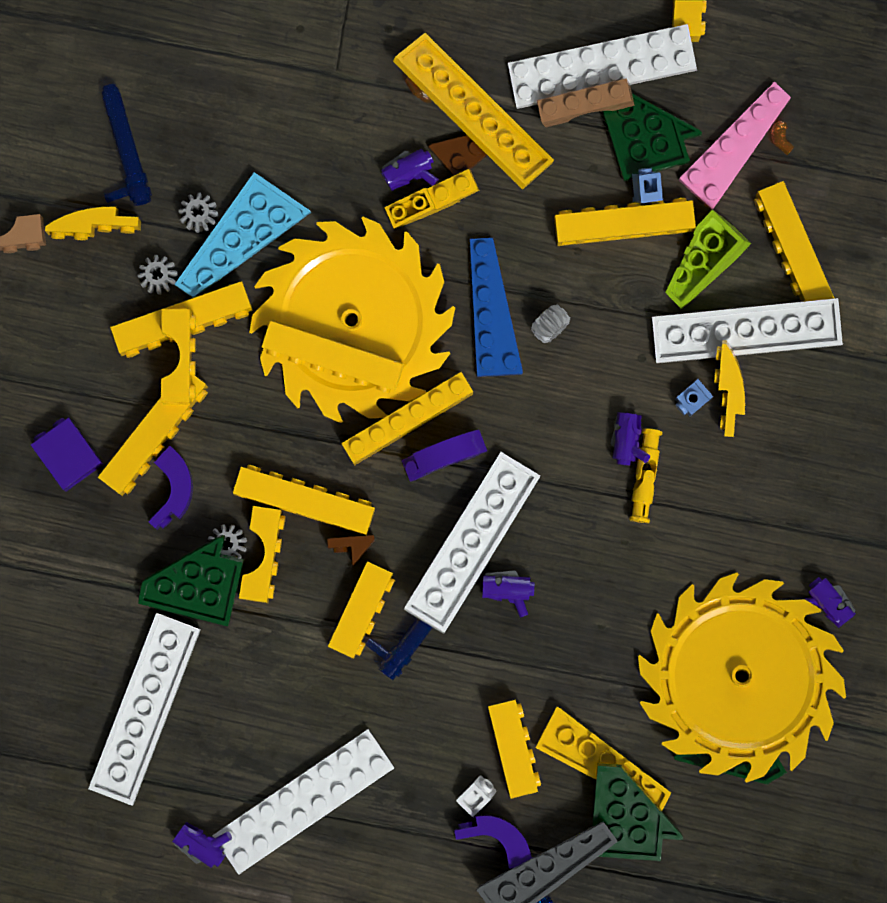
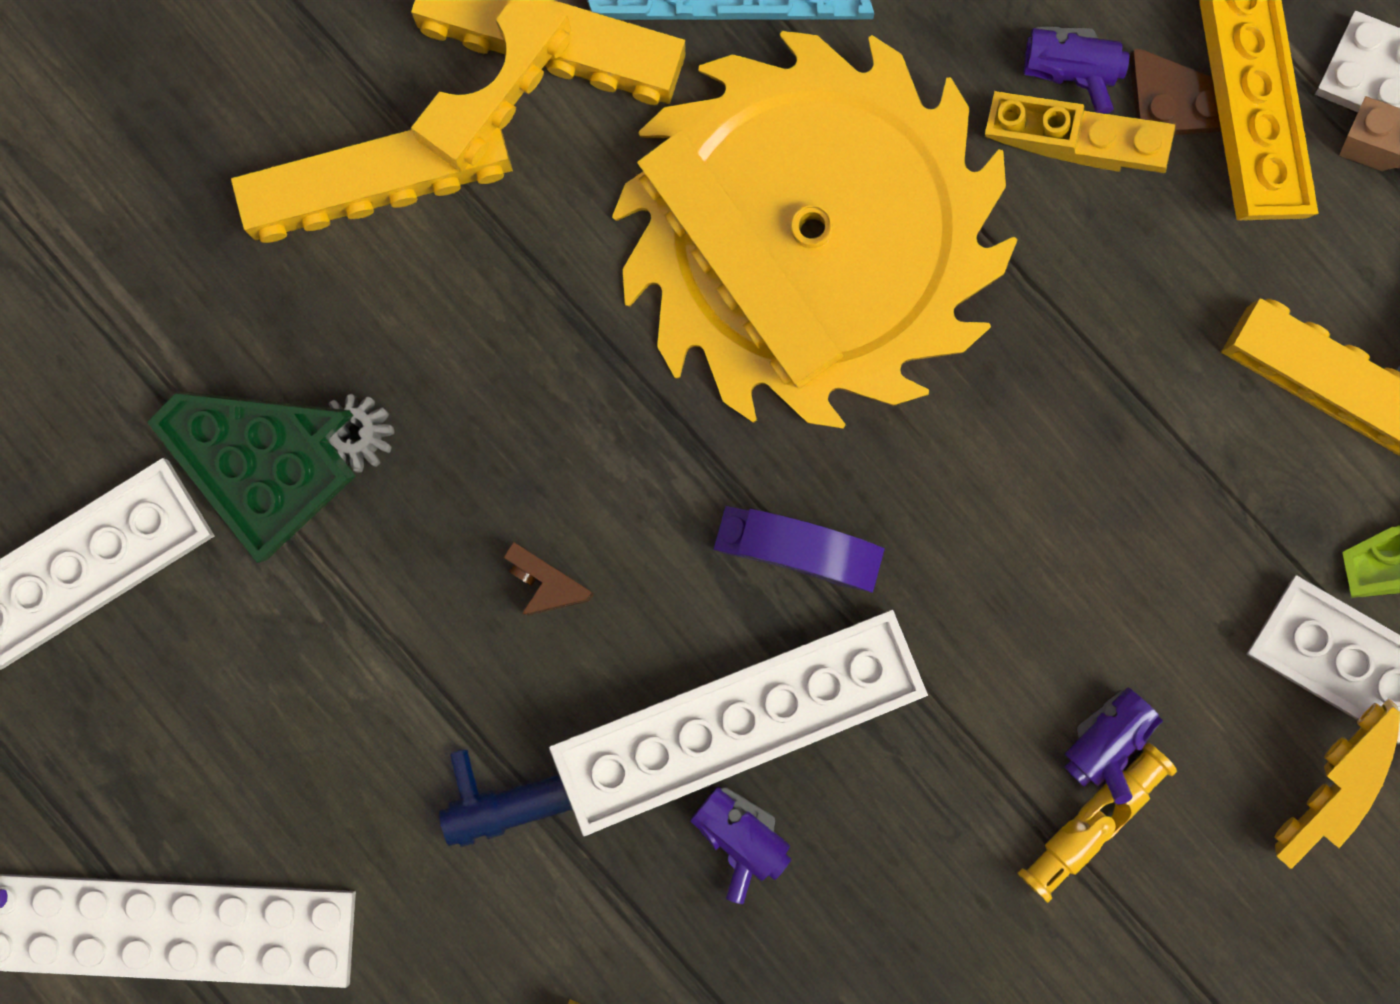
camera: 40 degrees right, 0 degrees up
dark purple brick [31,418,104,492] -> none
dark purple arch [149,446,193,530] -> none
yellow brick [233,465,375,536] -> none
yellow arch [239,506,286,603] -> none
yellow brick [328,562,395,659] -> none
yellow brick [341,372,473,466] -> none
blue wing [470,238,523,377] -> none
light grey gear [531,304,570,343] -> none
medium blue brick [675,379,713,417] -> none

